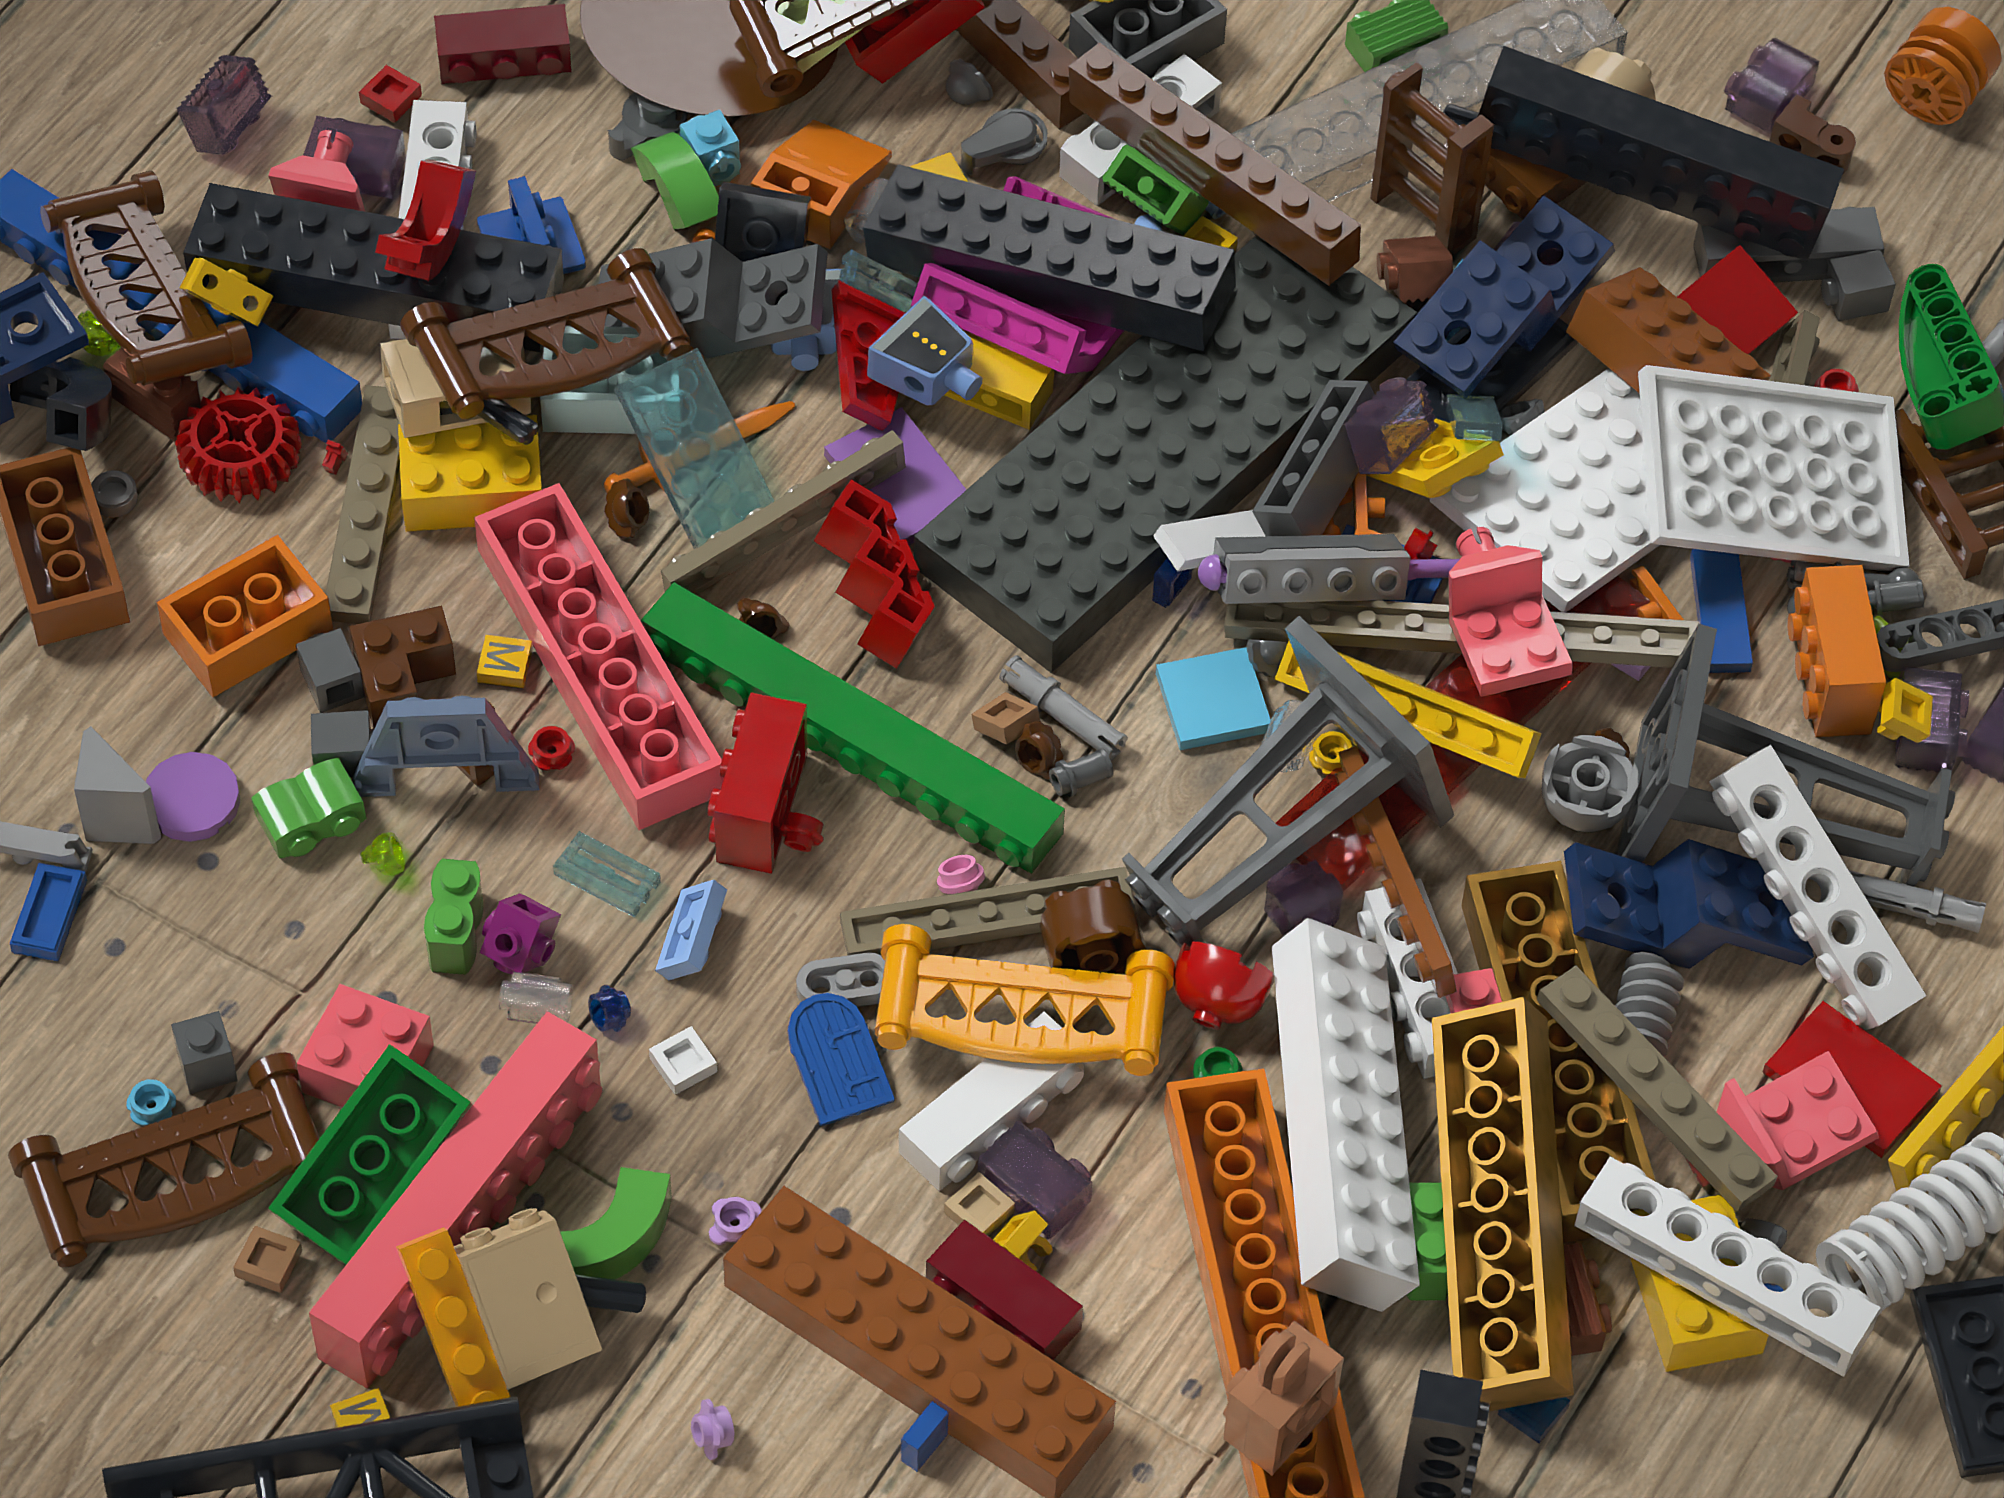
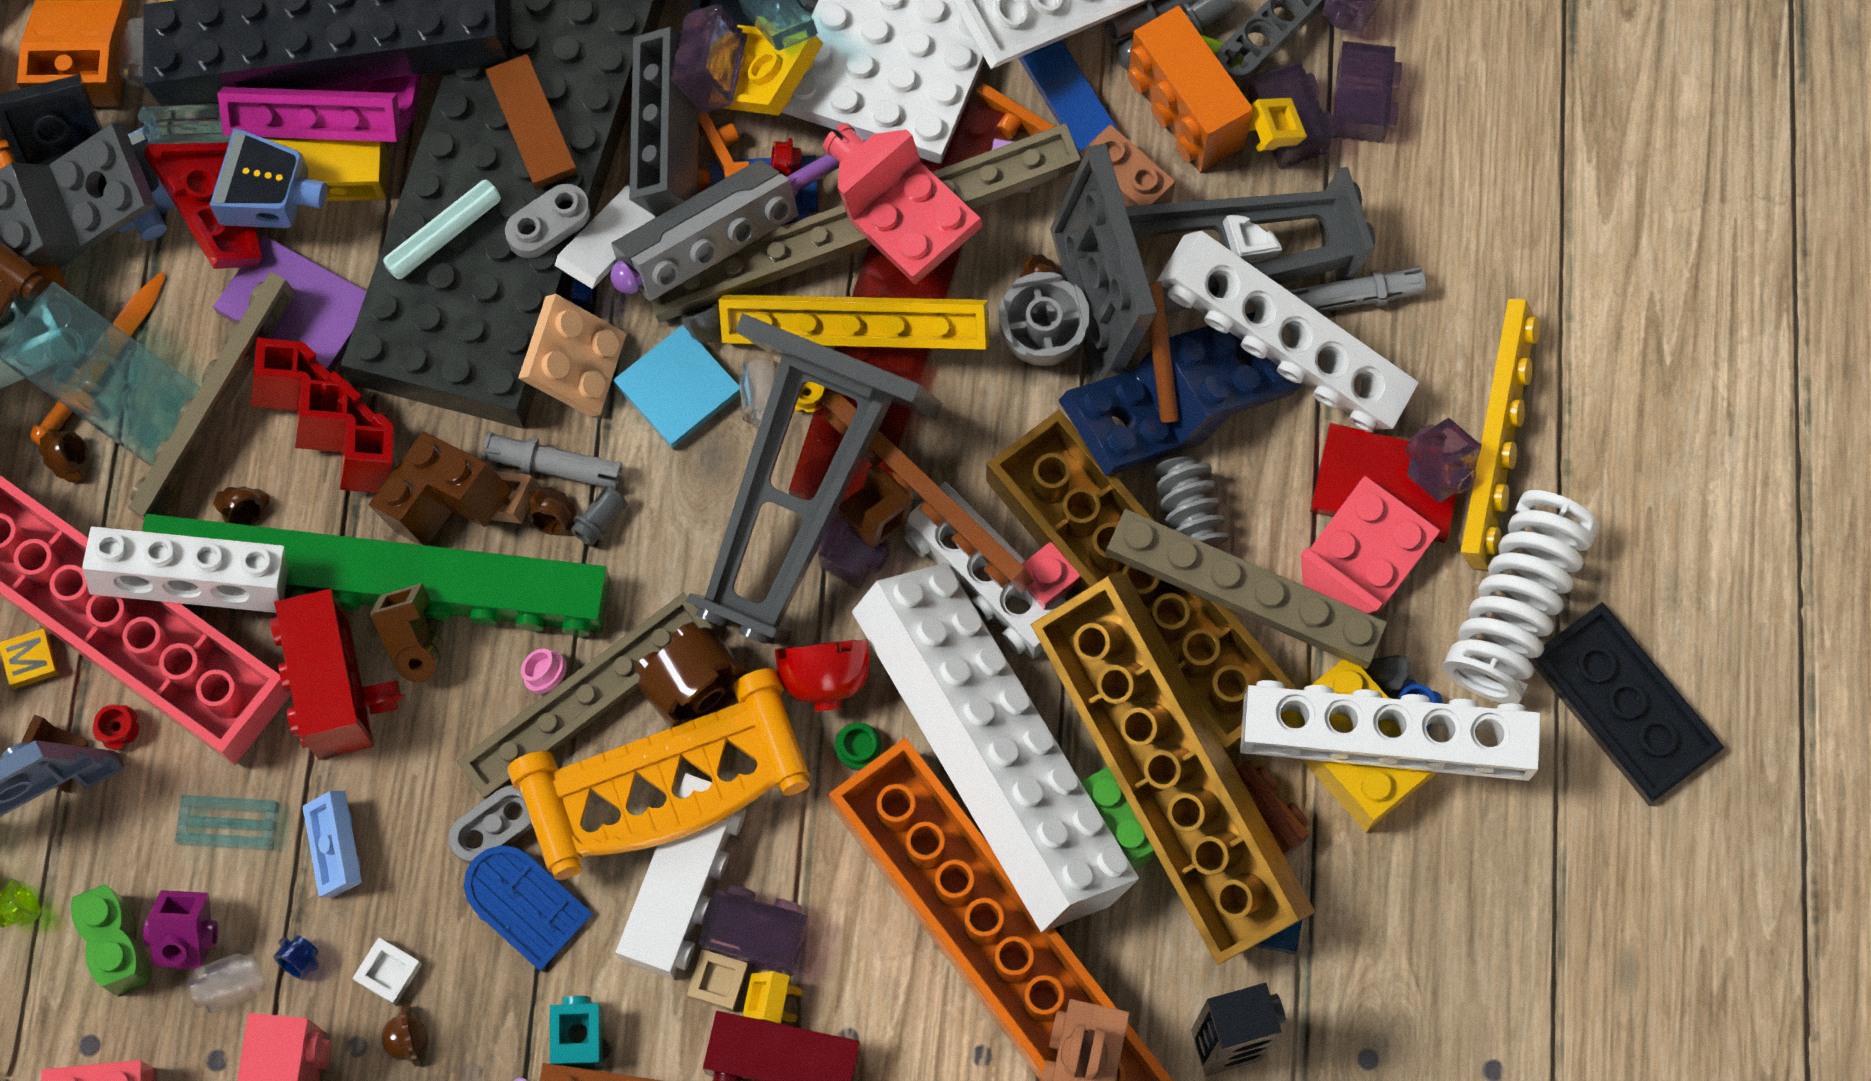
camera: 25 degrees left, 15 degrees up
none -> white brick [82,526,288,613]
none -> reddish brown brick [368,431,512,546]
none -> reddish brown leg [370,583,444,682]
none -> reddish brown piece [382,1005,427,1067]
none -> light aqua axle [383,180,501,279]
none -> dark orange tile [486,54,577,190]
none -> light grey plate [505,184,590,258]
none -> light nougat plate [518,294,627,417]
none -> teal brick [550,996,604,1070]
none -> reddish brown panel [837,464,913,549]
none -> nougat brick [1079,124,1176,206]
none -> dark orange bar [1149,282,1179,423]
none -> white tile [1223,215,1282,262]
none -> clear purple brick [1406,417,1482,503]

